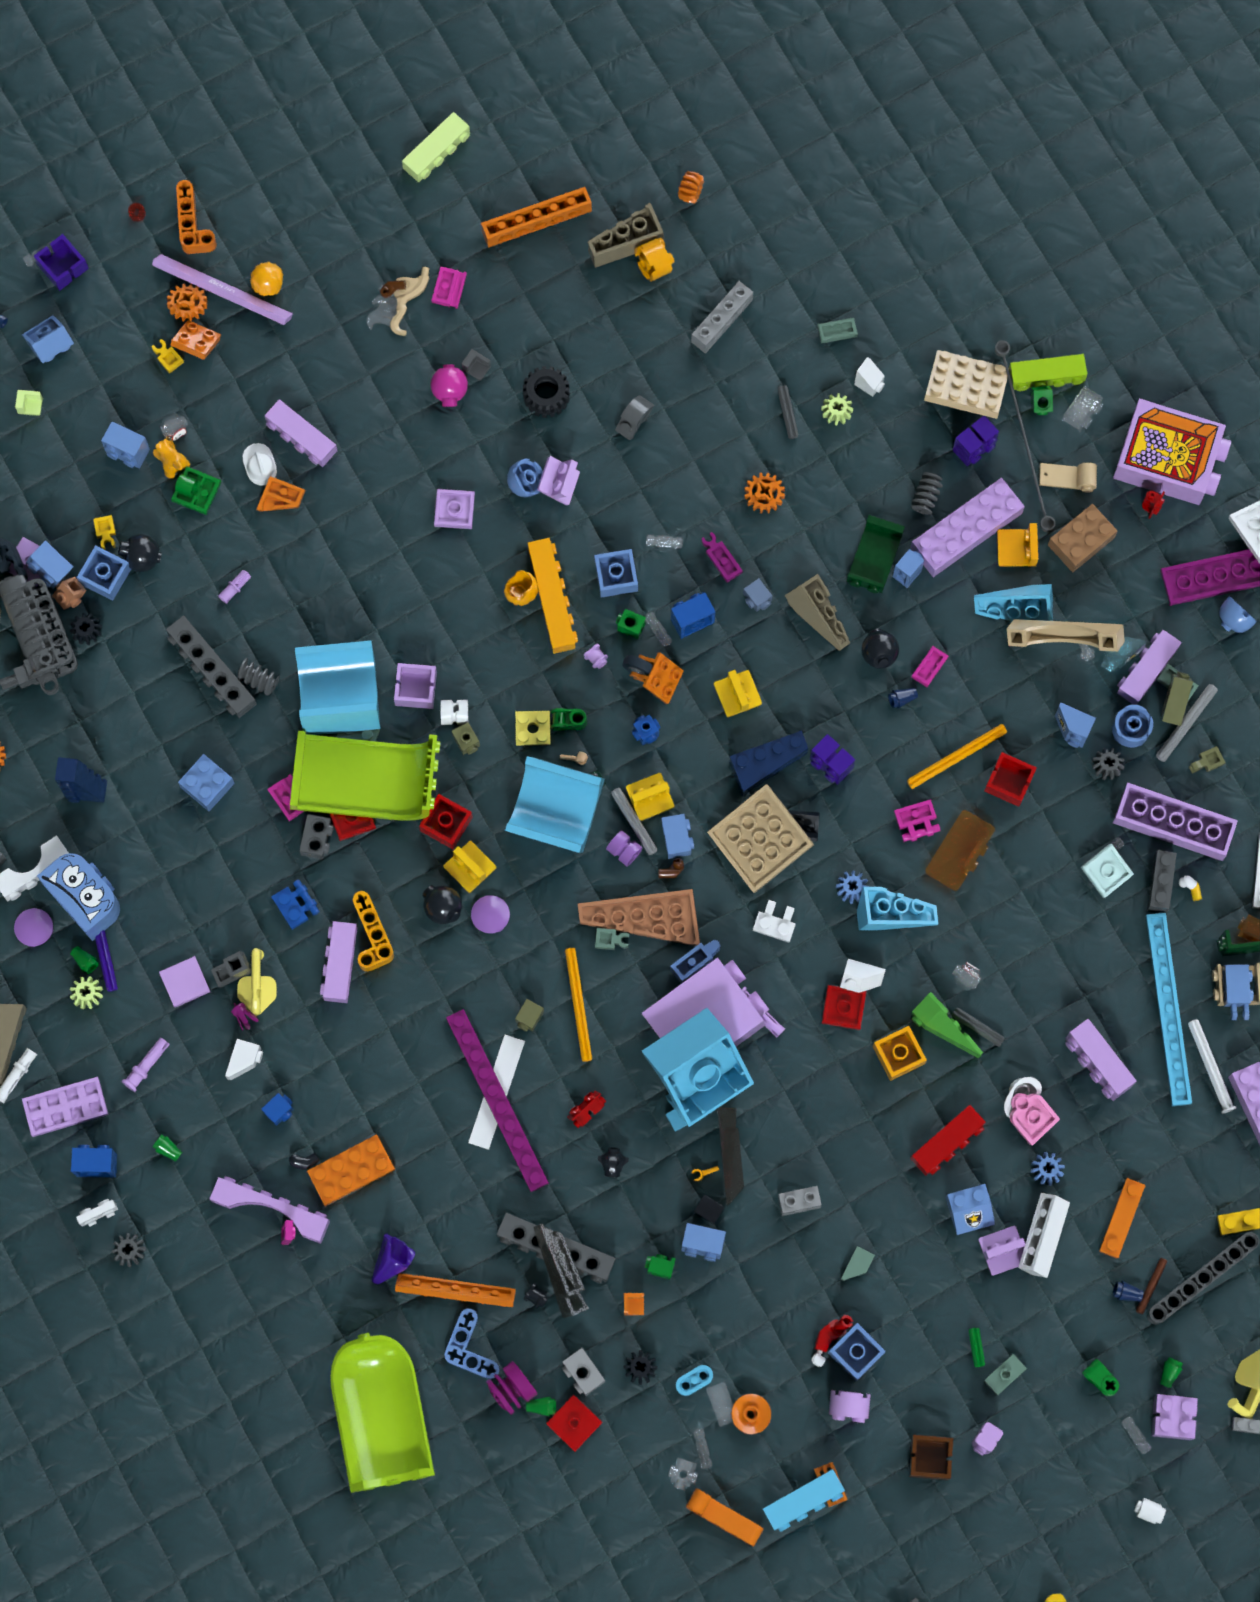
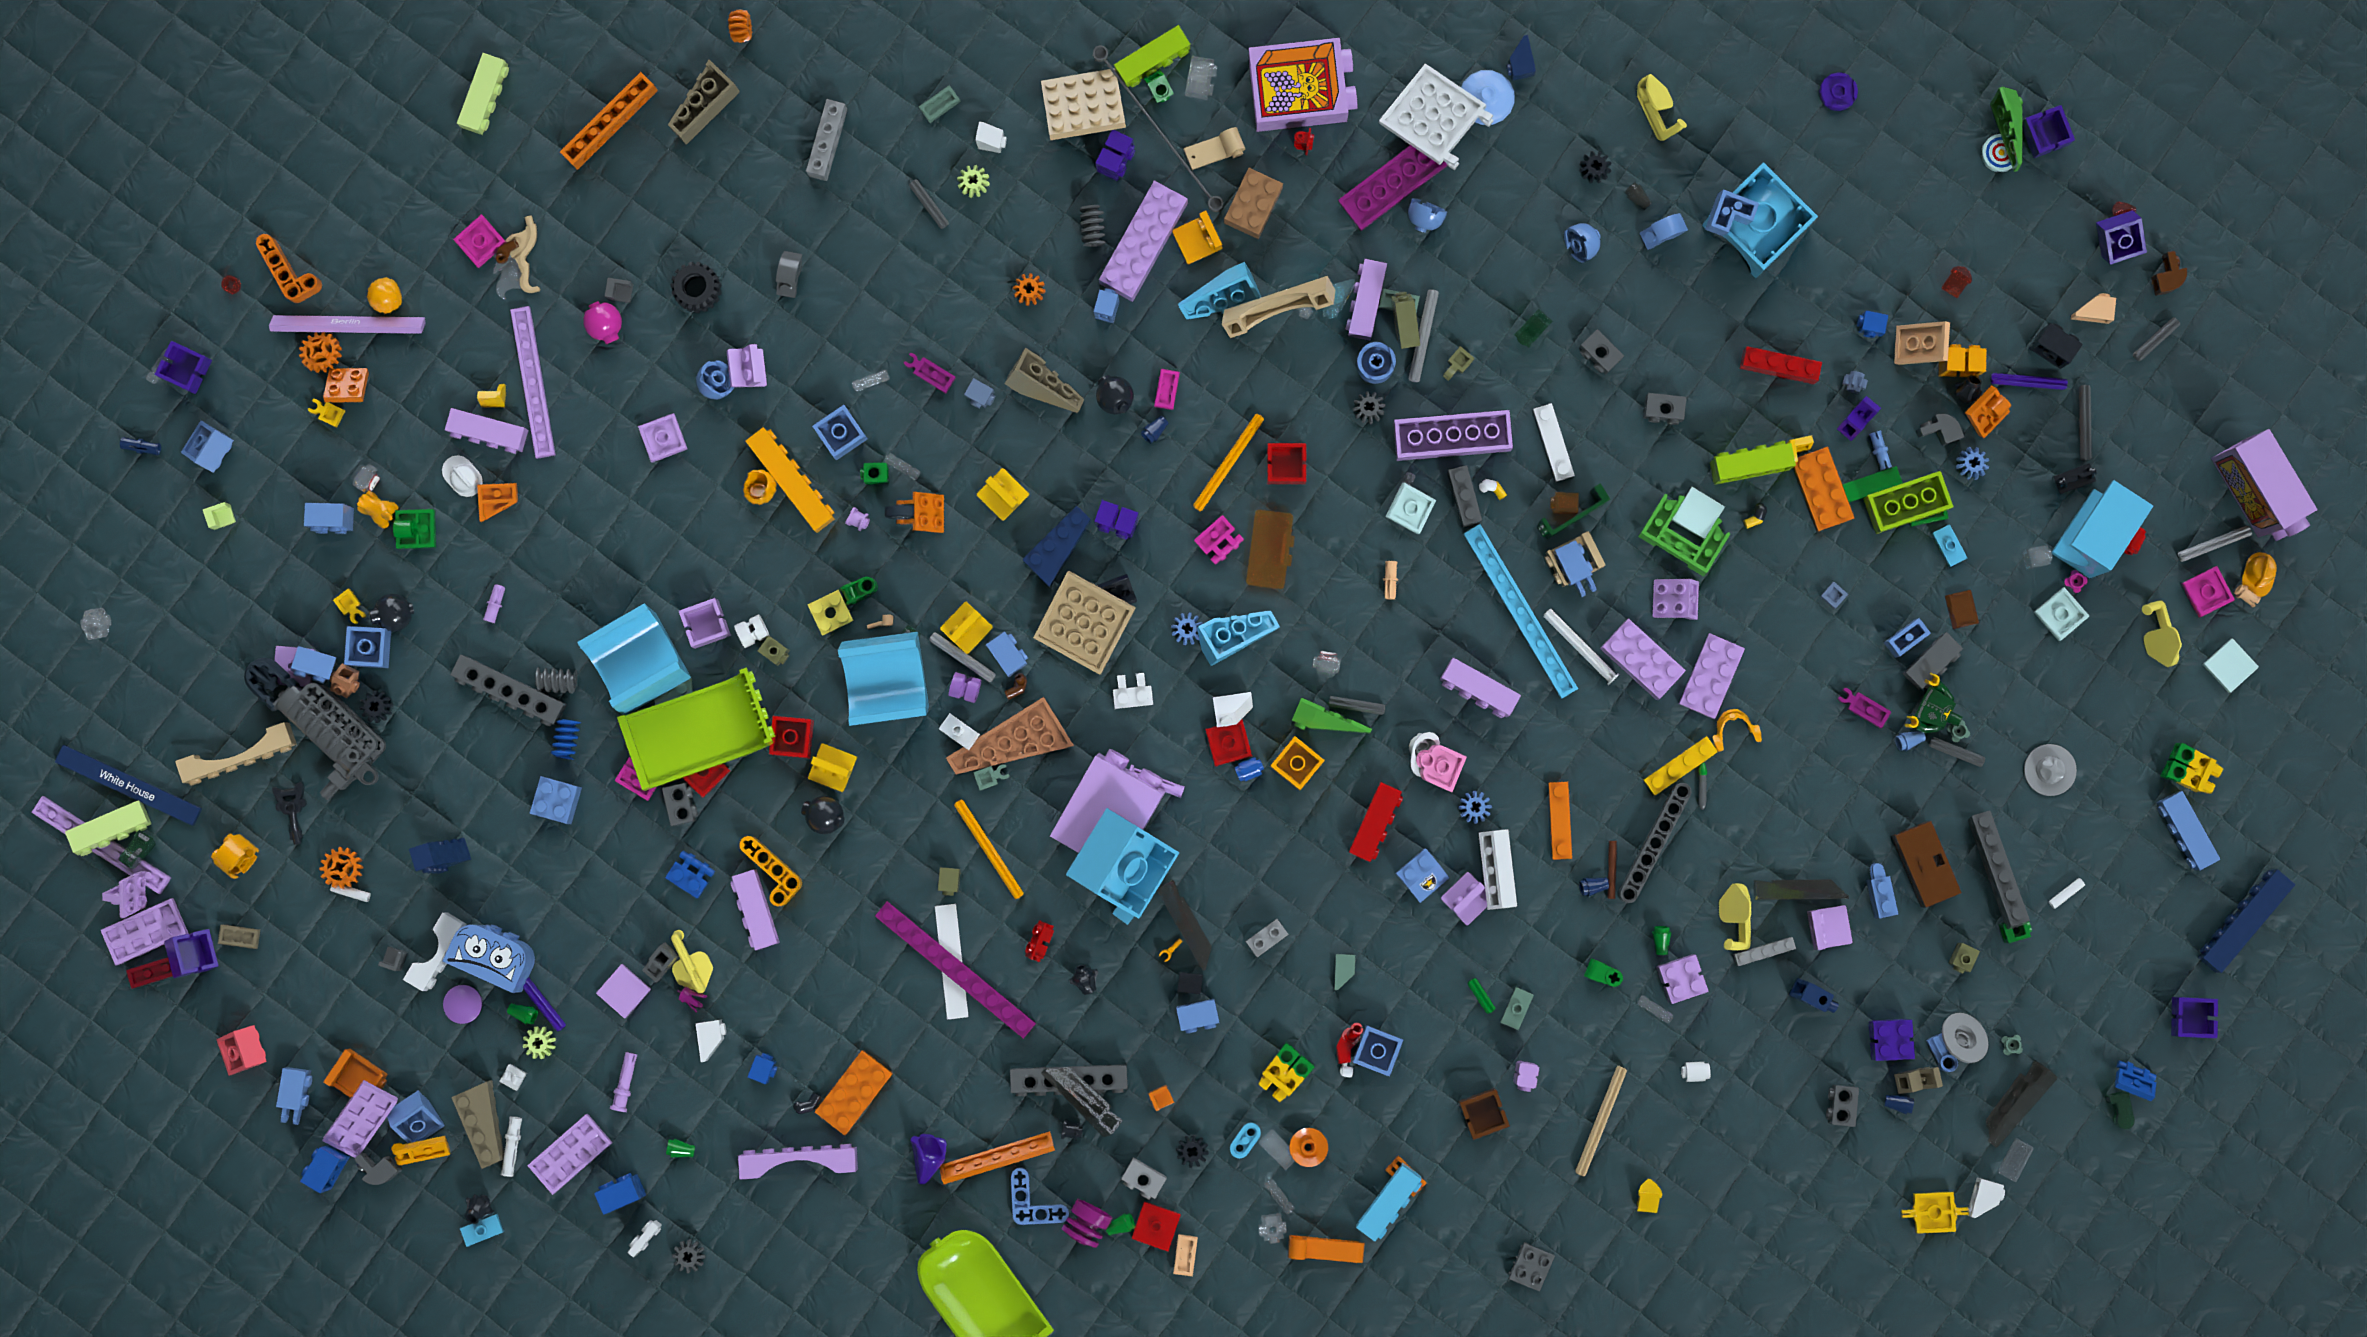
camera: 15 degrees left, 10 degrees up
dark pink plate [281,1220,296,1245] -> none
dark pink plate [432,266,467,309] -> none
medium lavender dish [471,895,510,933] -> none
blue brick [632,715,660,746] -> none
light orange brick [635,237,674,282] -> none
green brick [645,1254,676,1279] -> none
medium blue hinge [670,940,721,984] -> none
blue brick [671,593,715,639] -> none
orange gear [744,472,785,514] -> none
lavender brick [829,1390,871,1423] -> none
dark green panel [846,515,905,594] -> none
medium blue slope [1055,703,1096,748] -> none
none -> dark pink plate [453,214,507,268]
none -> yellow tile [477,384,506,408]
none -> white tile [499,1064,527,1091]
none -> lavender tile [510,306,556,459]
none -> blue piece [551,719,581,760]
none -> white plate [939,713,980,750]
none -> orange gear [1013,273,1046,306]
none -> light nougat plate [1173,1234,1198,1276]
none -> blue brick [1234,757,1264,782]
none -> yellow hips [1258,1042,1315,1102]
none -> light nougat axle [1383,561,1398,600]
none -> tan axle [1575,1066,1627,1176]

